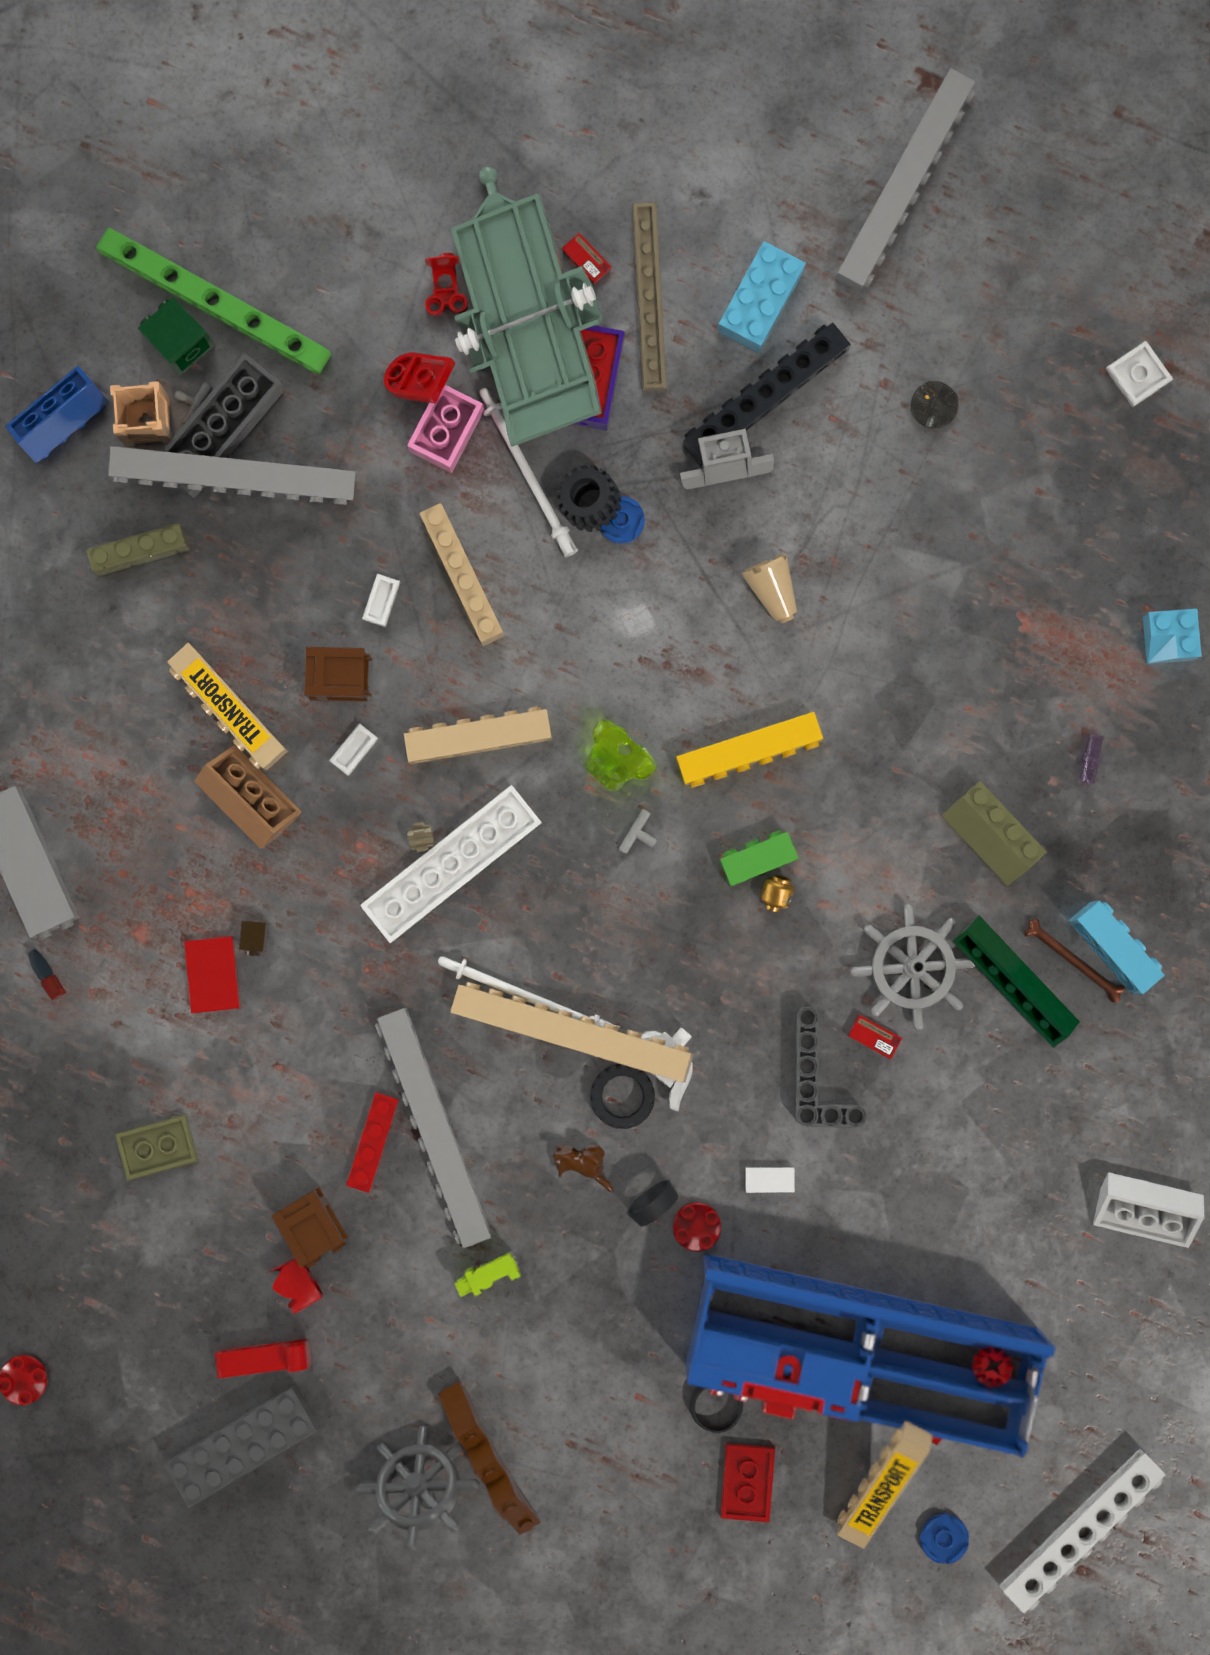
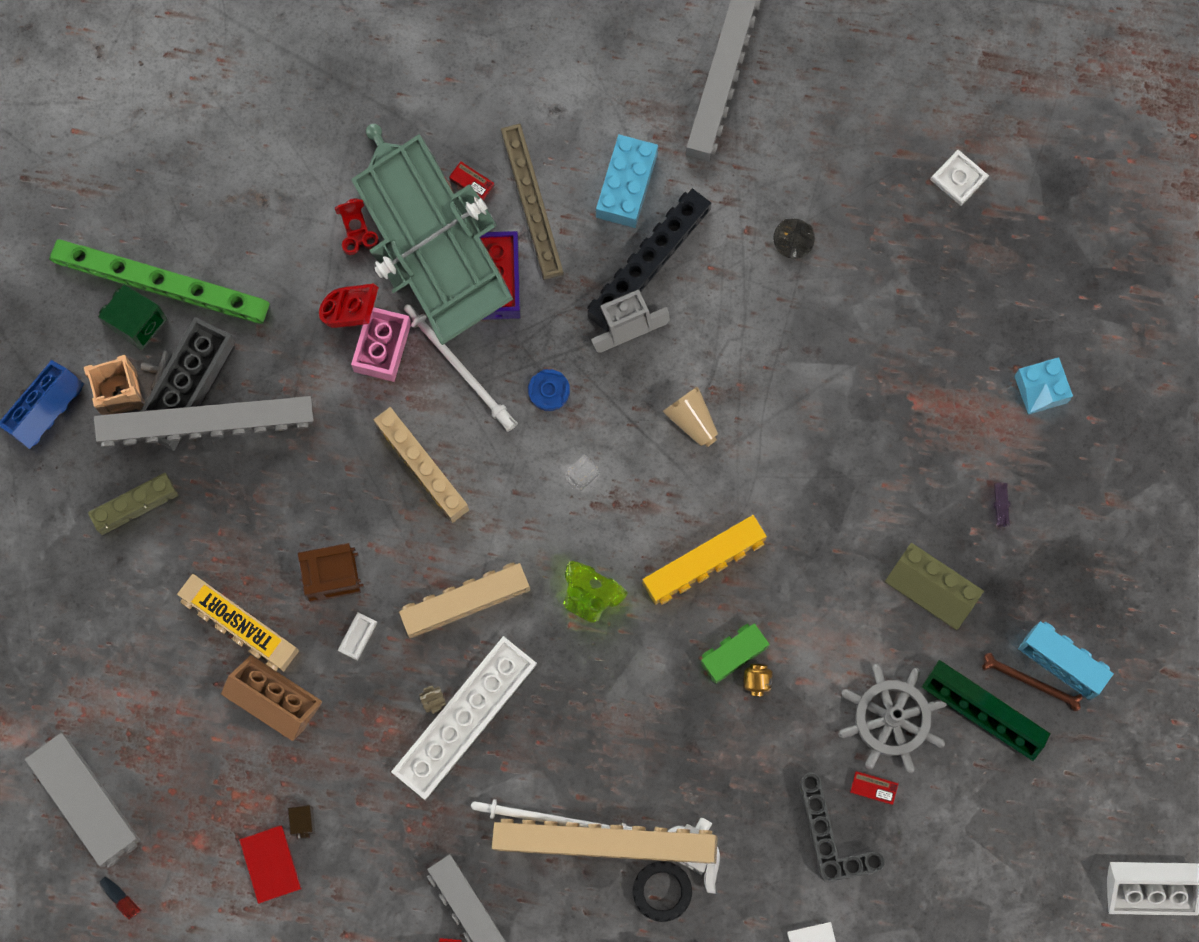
camera: 15 degrees left, 10 degrees down
white tile [362,574,400,627] -> none
black tyre [556,465,622,532] -> none
light grey piece [619,809,657,854] -> none

